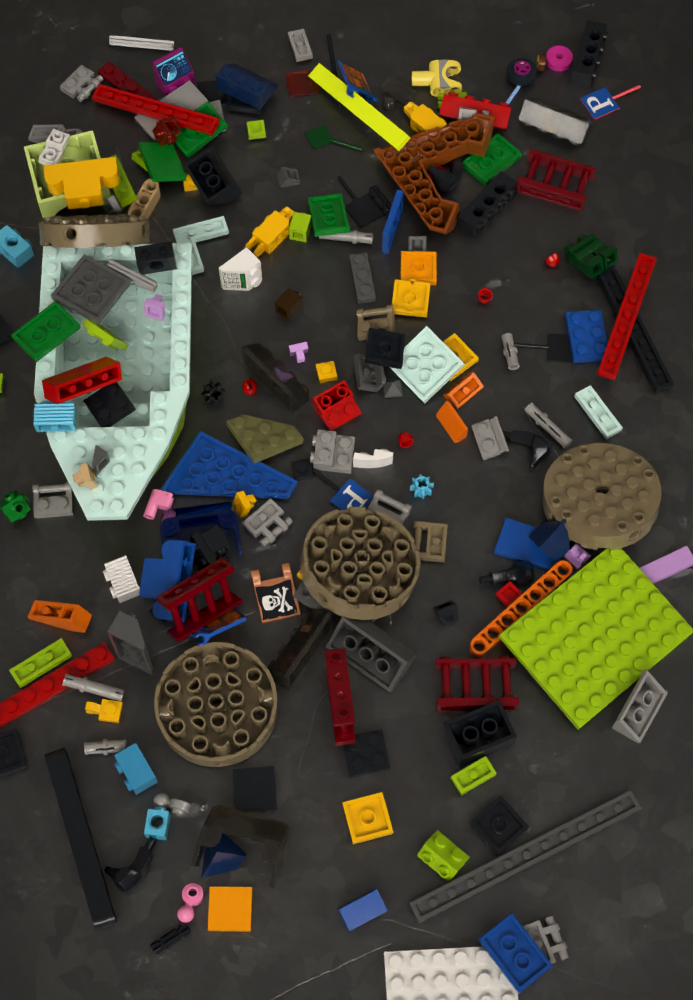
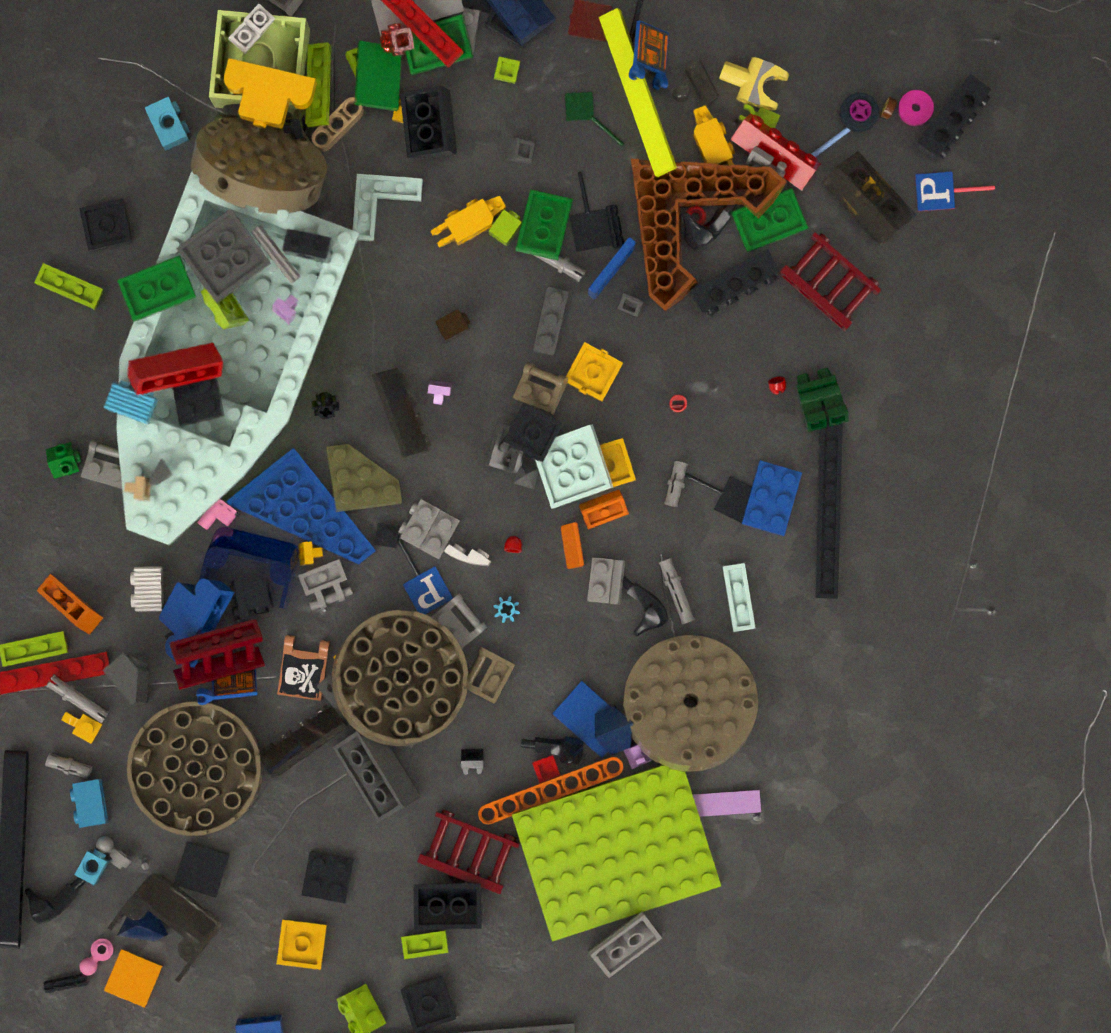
camera: 25 degrees right, 20 degrees up
white slope [219,247,262,291] -> none
red hinge [242,379,257,395] -> none
red brick [312,380,362,431] -> none
yellow plate [316,361,338,383] -> none
dark red fence [325,648,356,746] -> none
light orange tile [401,251,437,285] -> none
red plate [597,253,657,381] -> none

